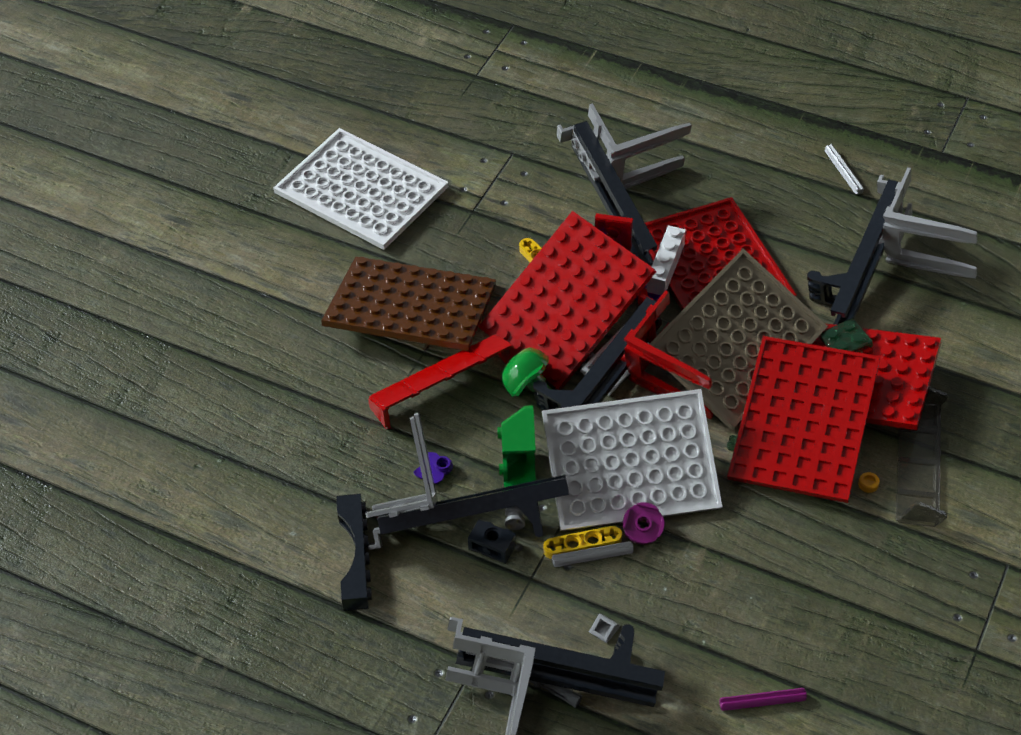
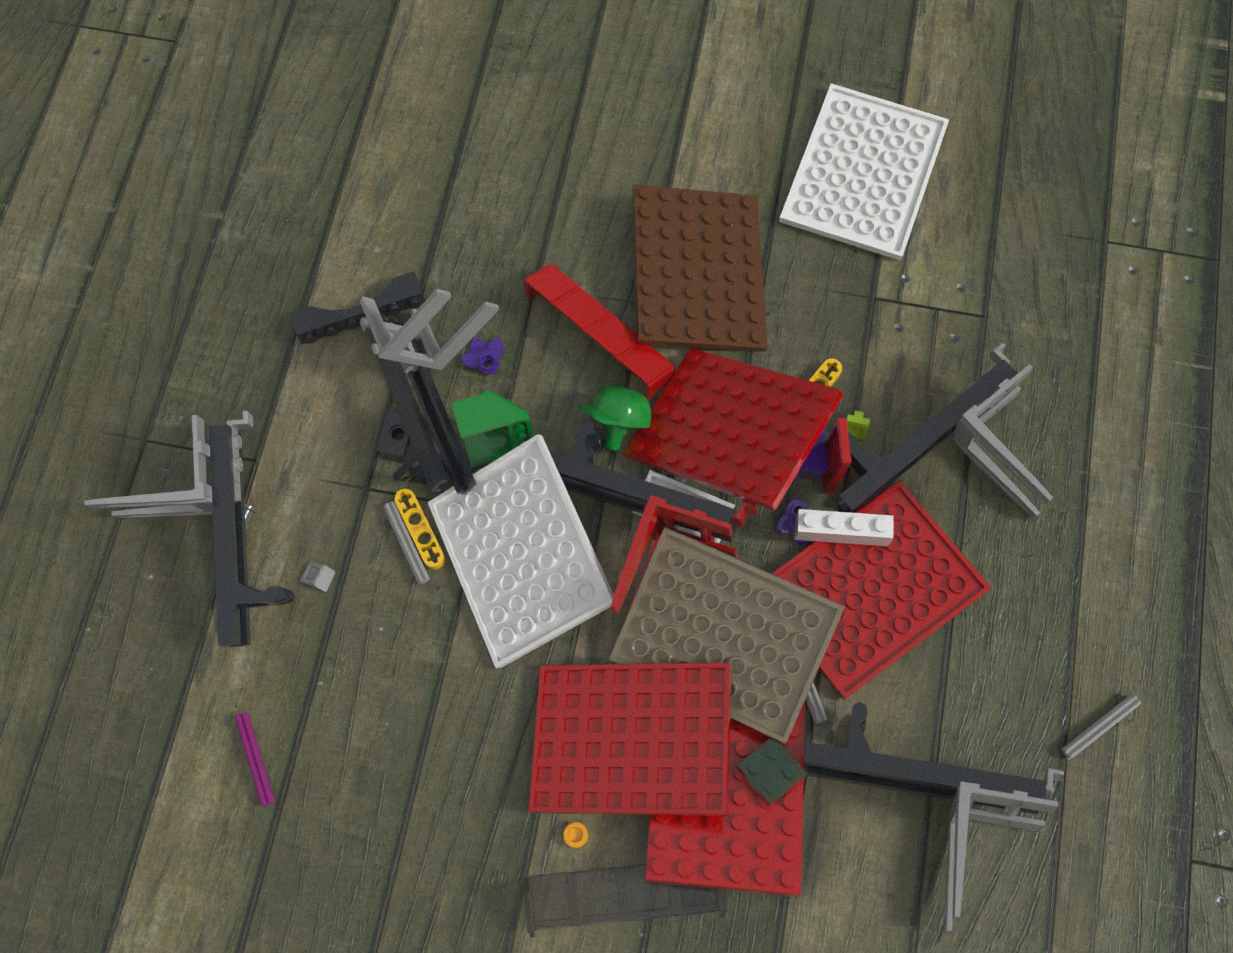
camera: 75 degrees right, 20 degrees up
magenta plate [623,502,664,545] -> none

